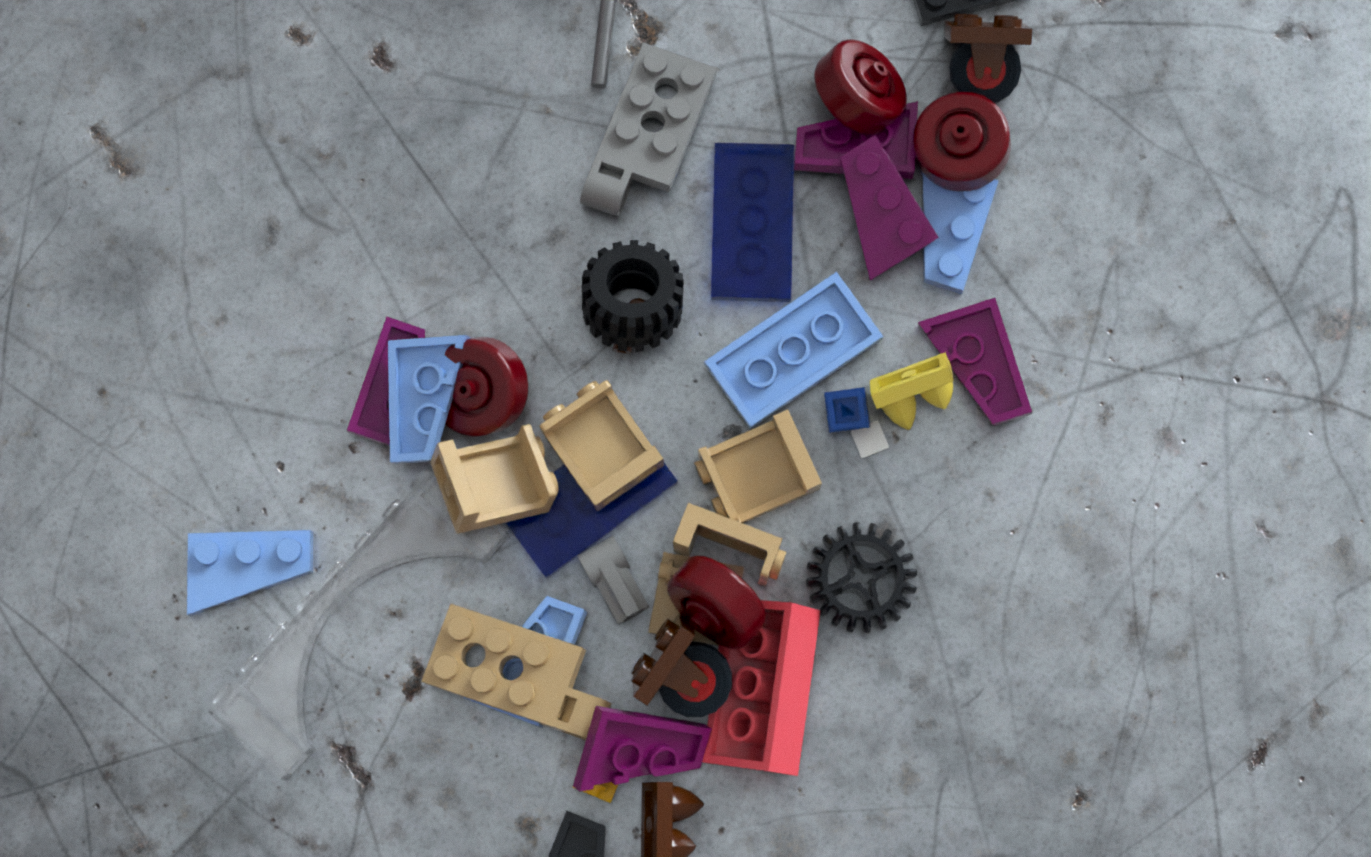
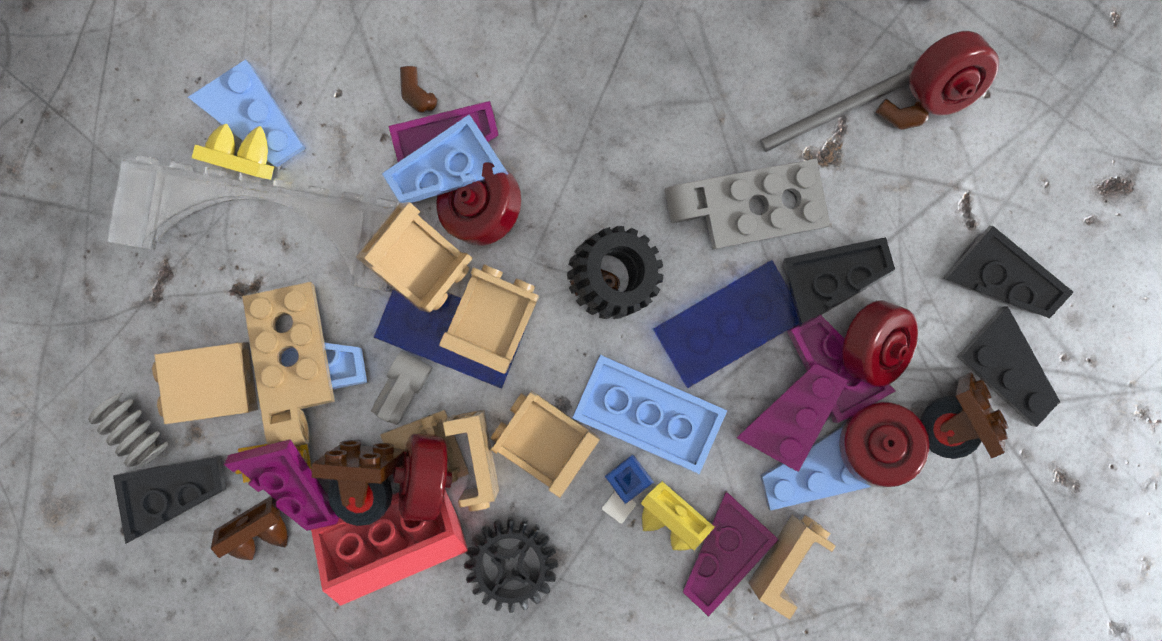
camera: 55 degrees right, 10 degrees up
none -> tan panel [152,342,258,424]
none -> light yellow tile [192,124,274,180]
none -> reddish brown arm [400,66,437,113]
none -> tan panel [748,514,836,620]
none -> black wing [783,237,895,327]

